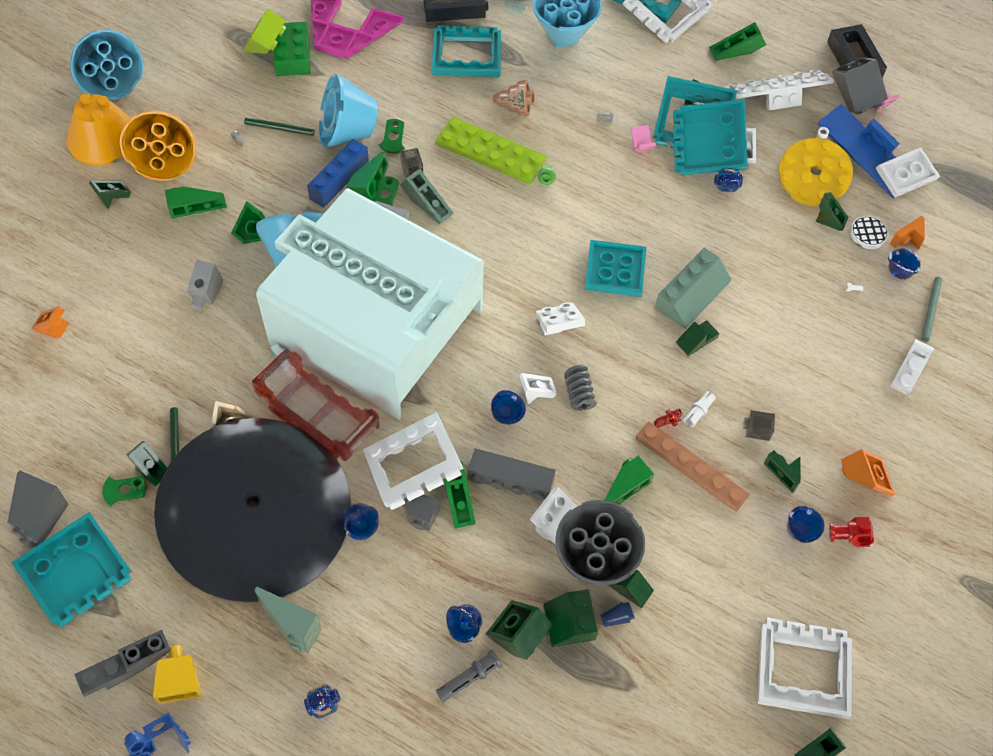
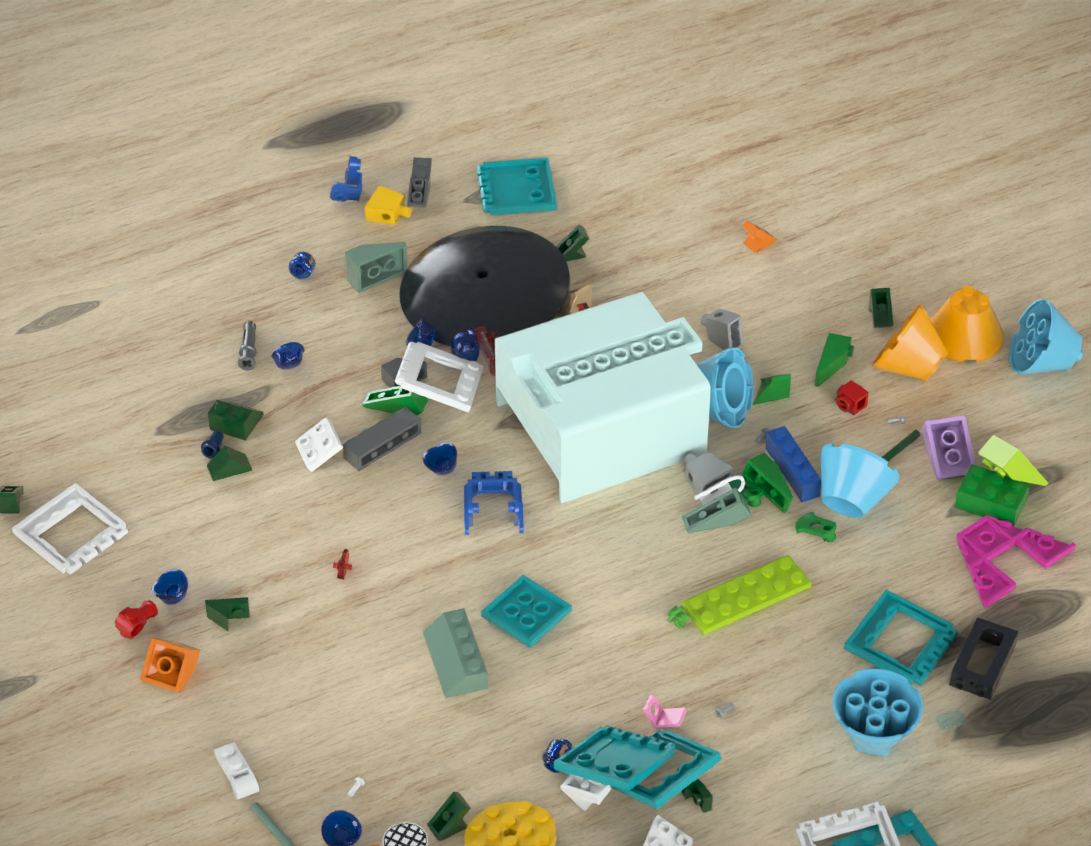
camera: 125 degrees right, 15 degrees down
dark grey slope [7,470,69,547] -> none
green piece [102,476,147,507] -> none
dark green bar [170,407,179,461] -> none
clear smoke brick [400,148,424,178] -> none
dark green slope [486,600,553,660] -> none
nougat rock [493,80,535,116] -> none
white slope [519,373,557,404] -> none
white plate [536,303,585,336] -> none
dark grey cone [555,500,645,585] -> none
dark grey piece [564,365,597,411] -> none
green slope [605,455,654,505] -> none
nougat plate [635,421,750,512] -> none
dark green slope [676,320,720,356] -> none
white pin [683,391,716,428] -> none
clear smoke brick [743,410,775,441] -> none
none -> clear blue helmet [450,330,479,362]
none -> blue piece [464,471,524,535]
none -> white piece [694,475,745,505]
none -> red brick [835,380,869,416]
none -> lavender slope [922,415,976,480]

